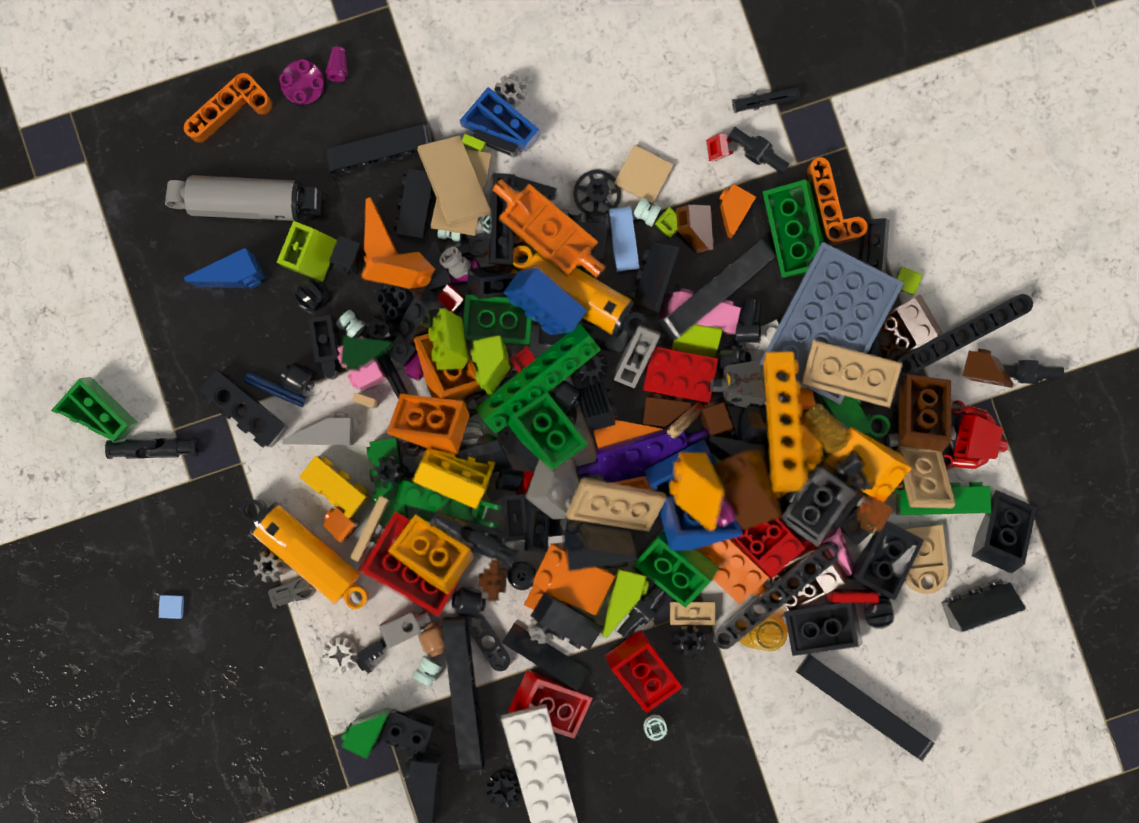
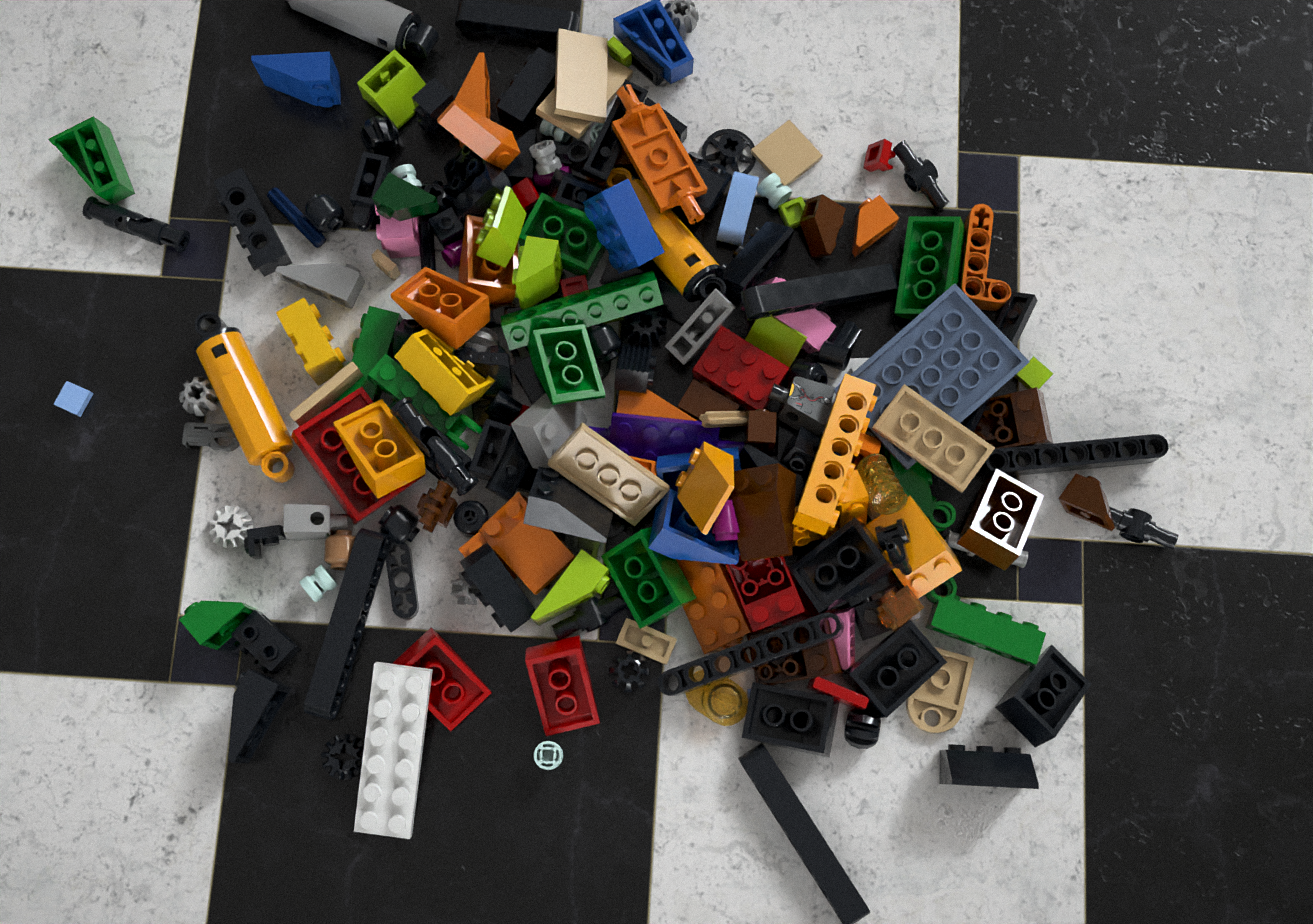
camera: 20 degrees right, 10 degrees down
orange slope [323,507,361,543] -> none
black piece [371,455,405,489] -> none
black slope [502,622,590,691] -> none
black pin [732,86,800,113] -> none
tan tile [896,446,955,508] -> none
red torso [943,400,1008,469] -> none

